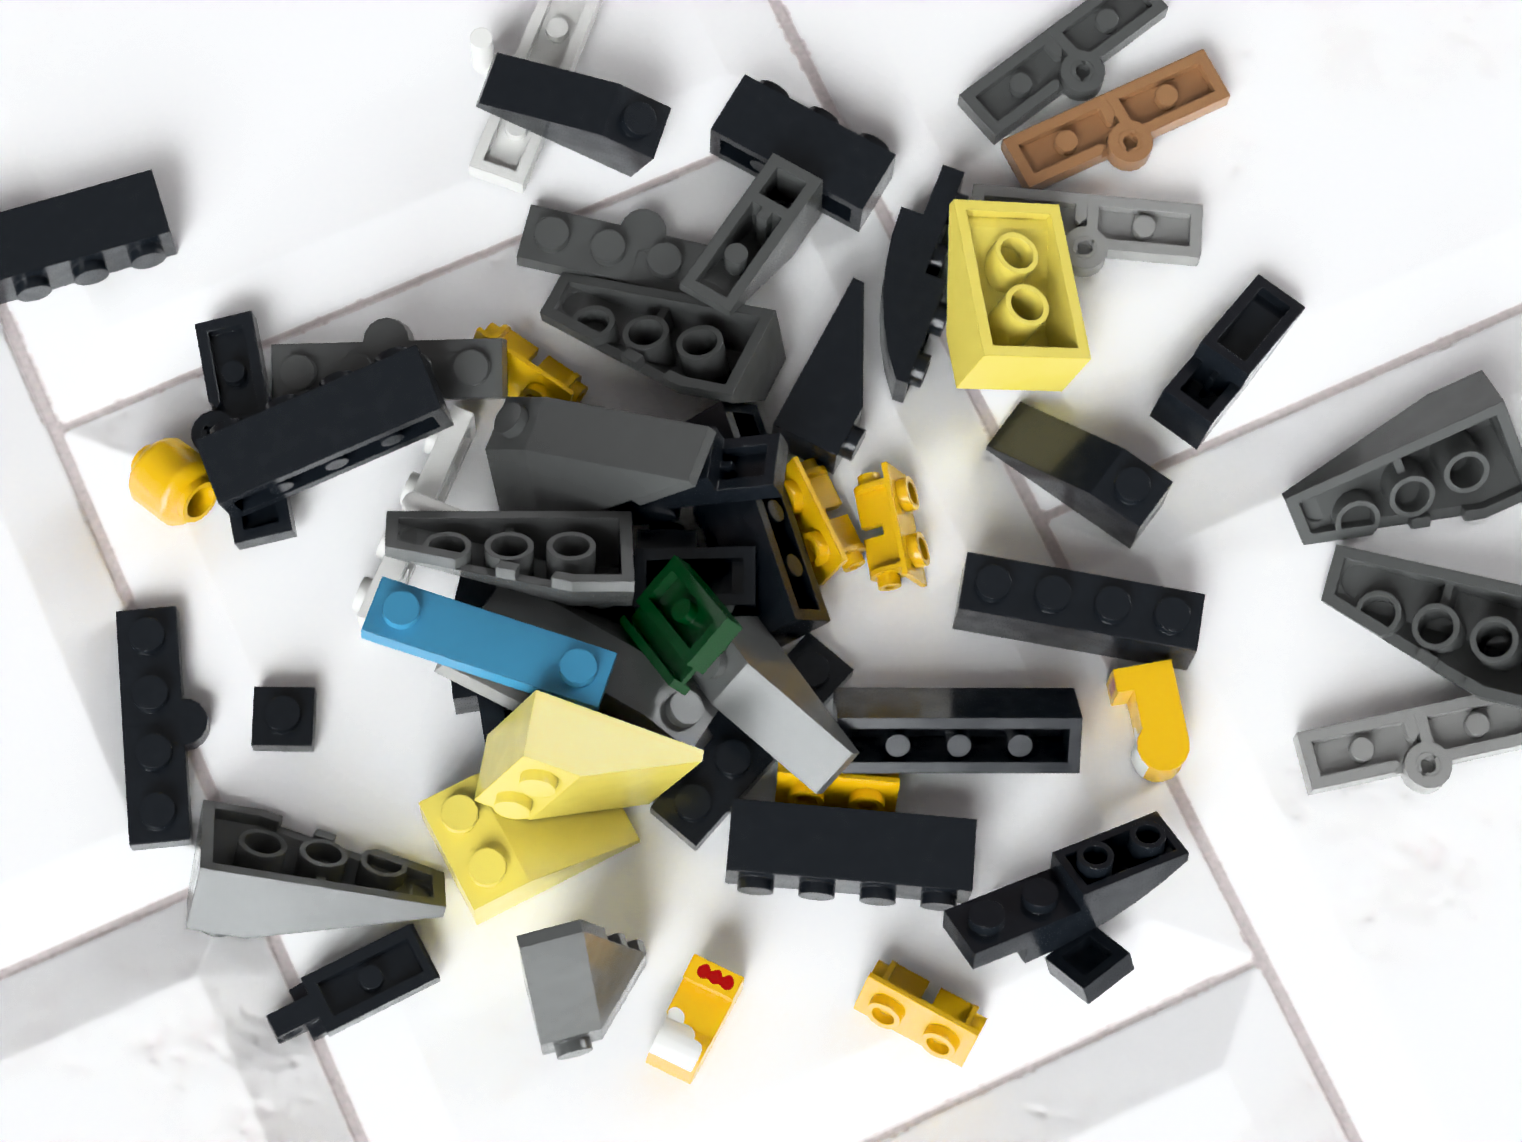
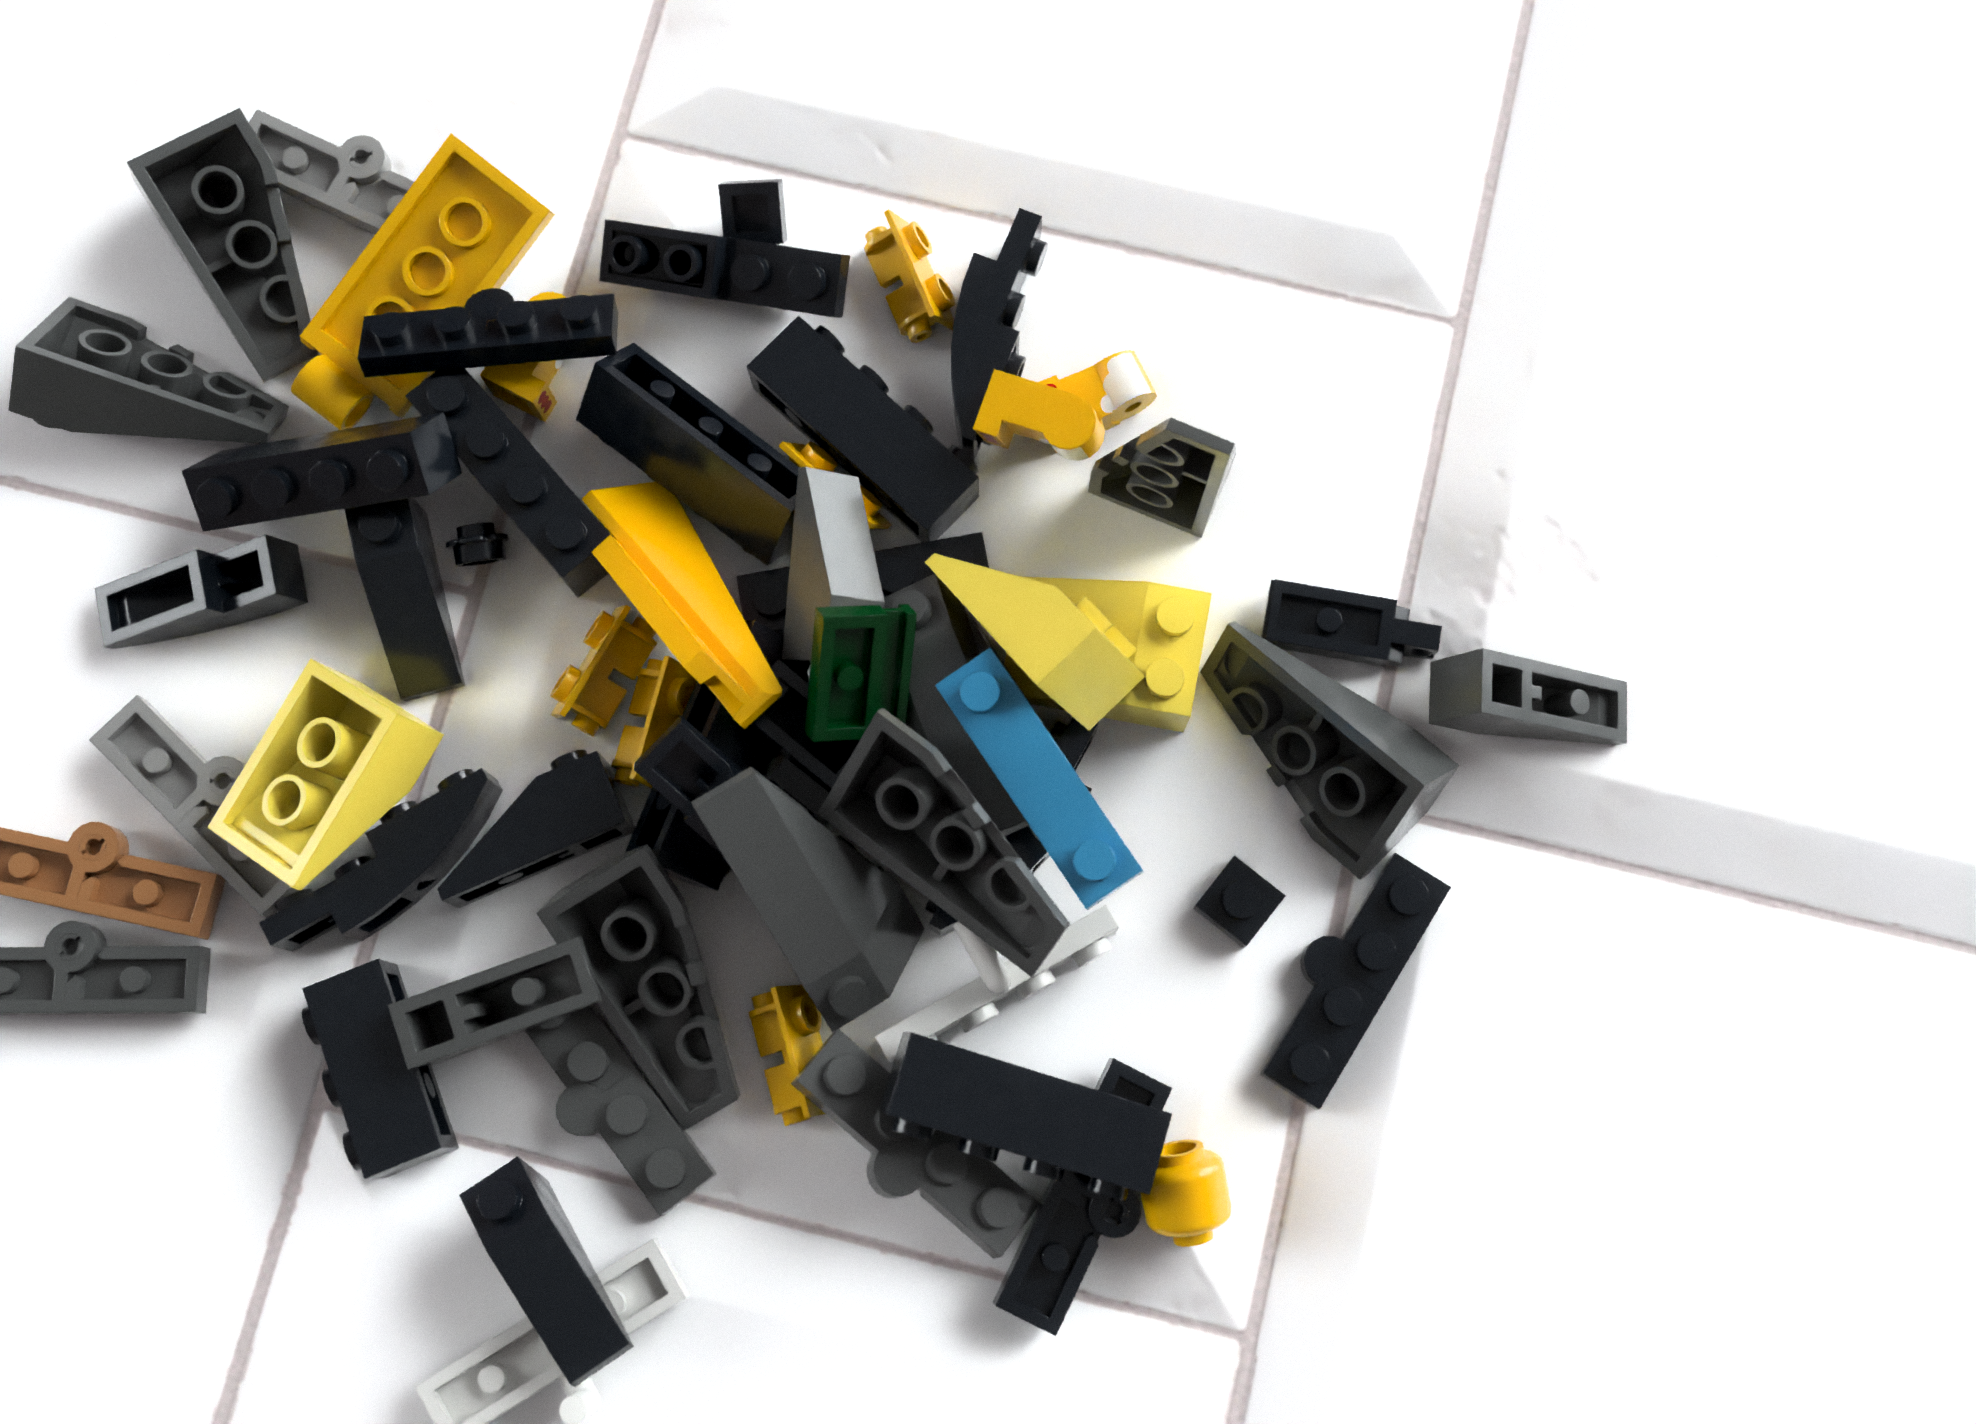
camera: 135 degrees left, 5 degrees up
none -> black brick [182,412,462,532]
none -> yellow hinge [291,133,555,430]
none -> black hinge [357,288,619,378]
none -> black plate [446,522,509,567]
none -> yellow wedge [581,481,782,729]
none -> black slope [951,208,1048,461]
none -> yellow leg [973,369,1105,461]
none -> dark grey slope [1429,648,1627,745]

